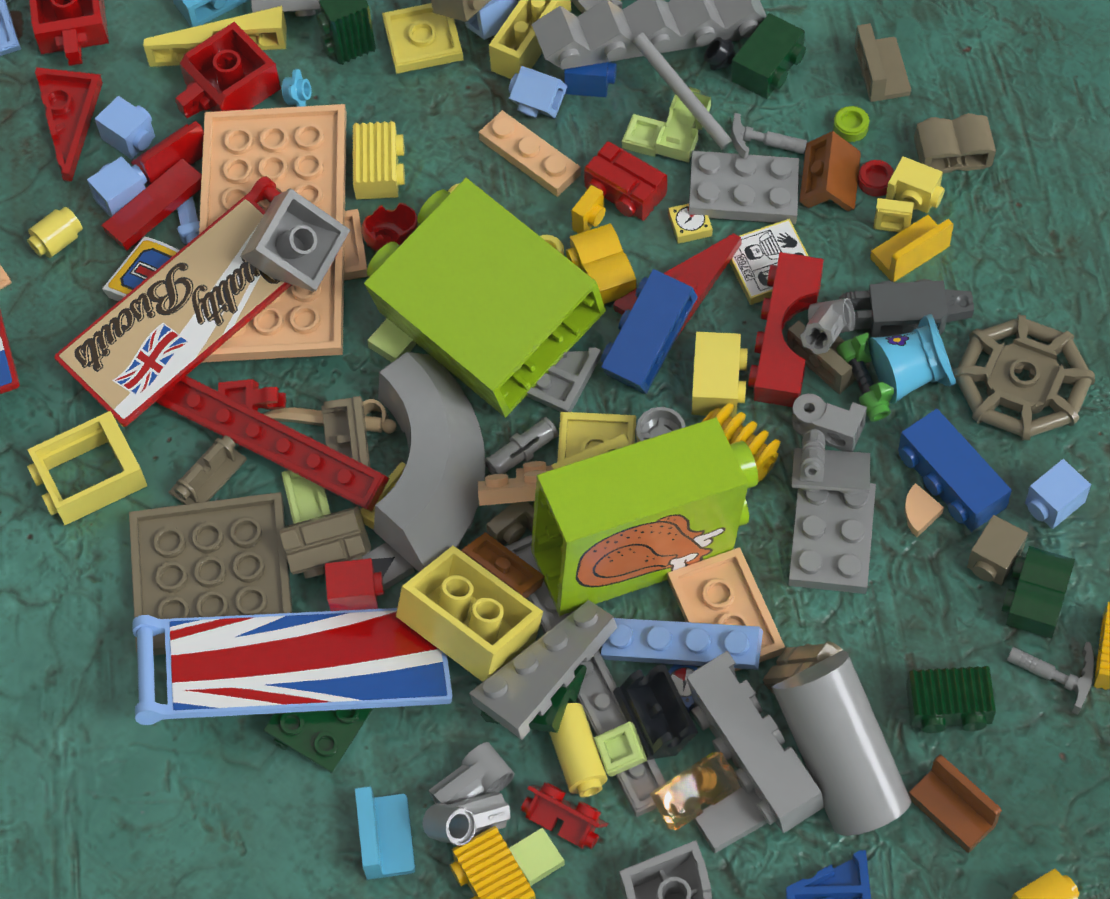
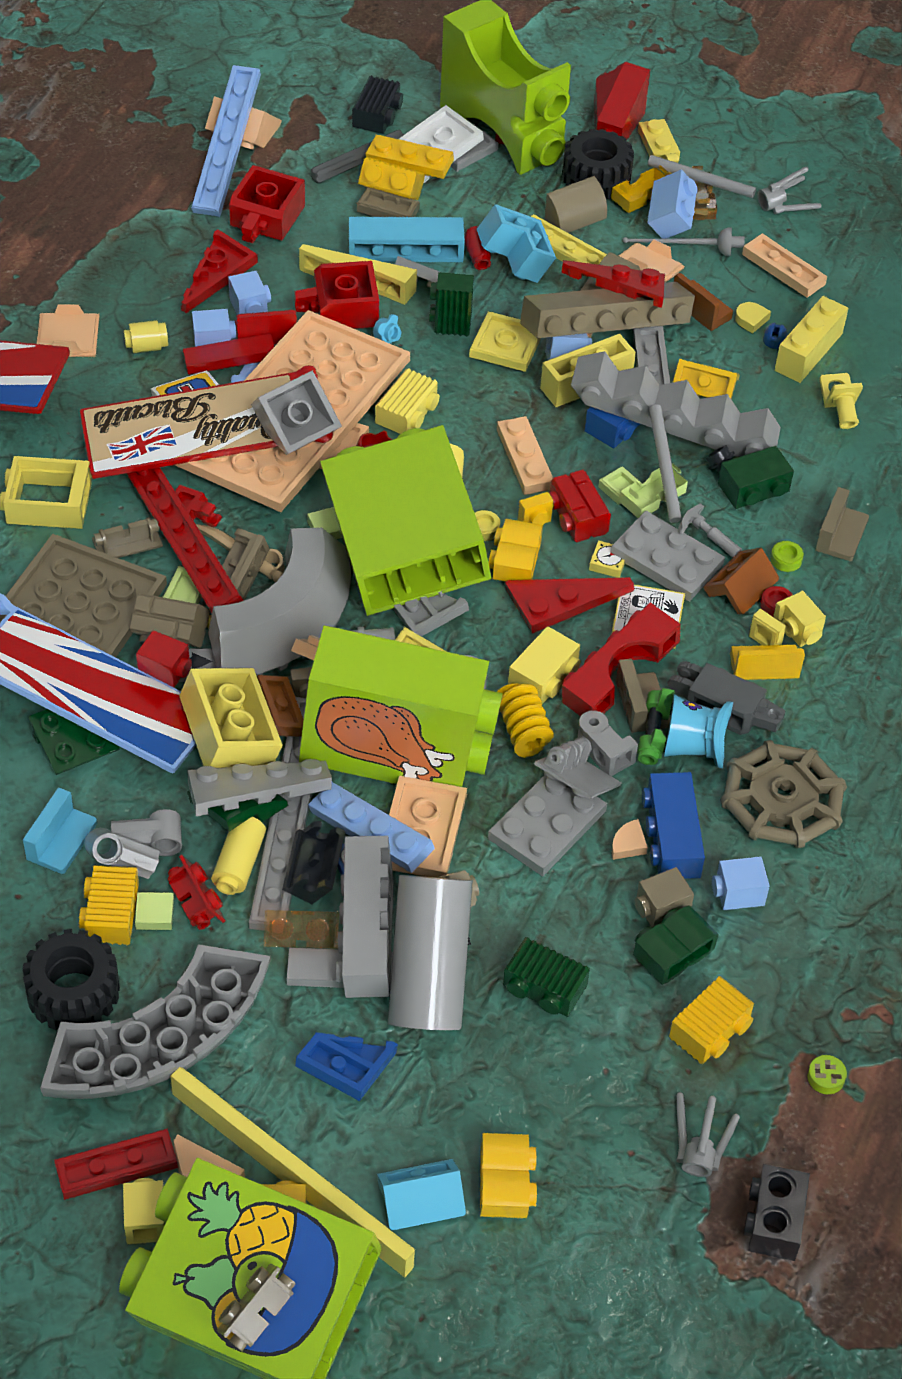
camera: 25 degrees right, 10 degrees down
light blue brick [509,66,568,119] -> none
yellowish green tile [594,721,648,777] -> none
blue brick [601,269,698,394] -> none
light grey piece [800,298,855,354] -> none
dark orange panel [909,754,1002,854] -> none
dark tan brick [914,113,996,174] -> none
light grey piece [1007,642,1094,715] -> none

